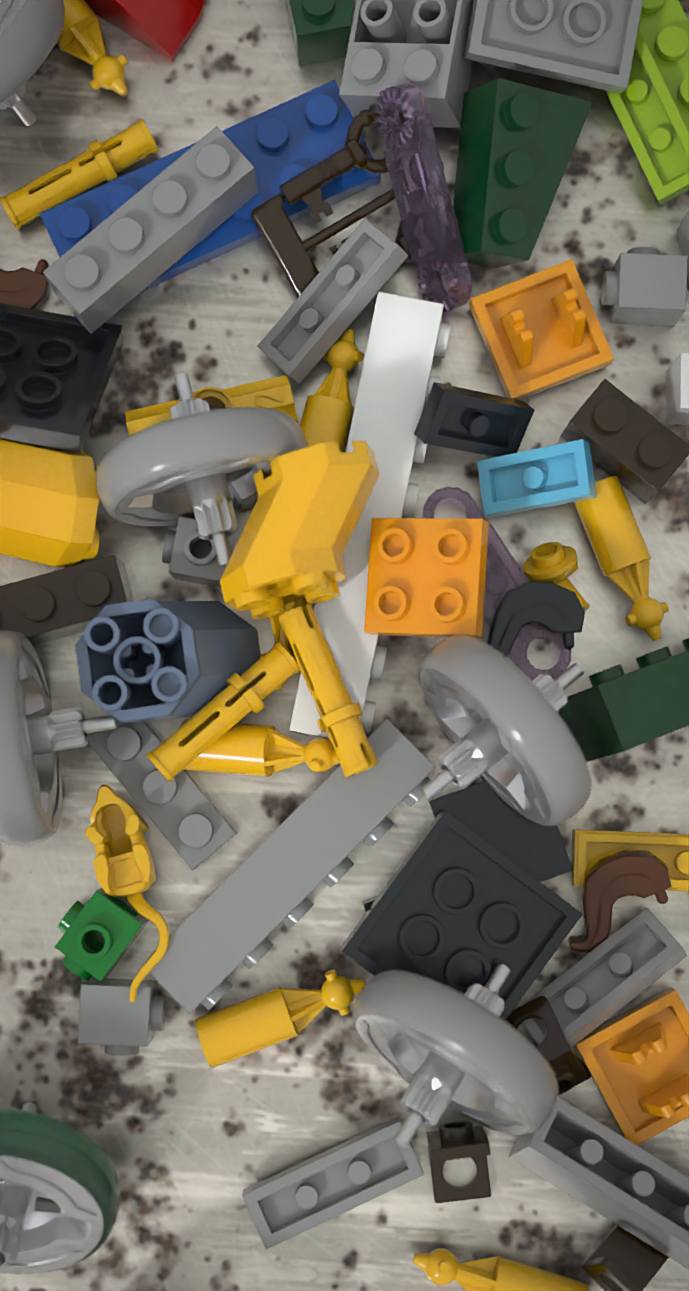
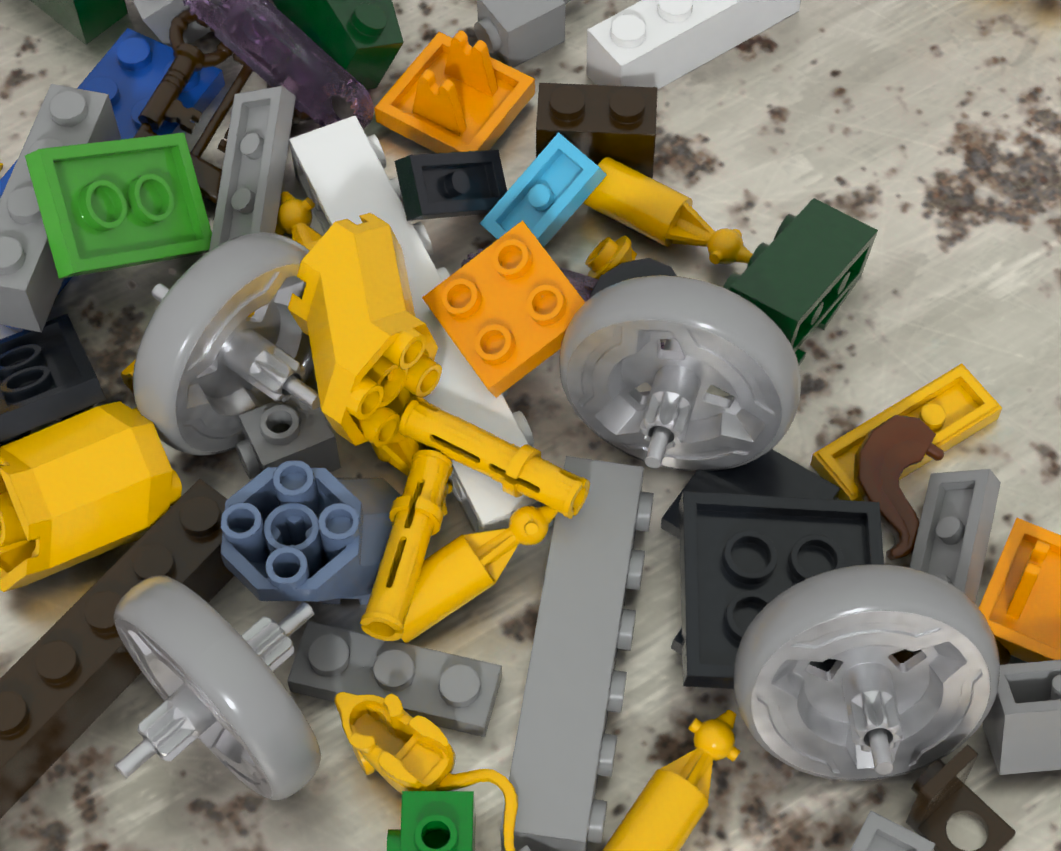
camera: 35 degrees left, 25 degrees down
none -> bright green plate [25,133,212,279]

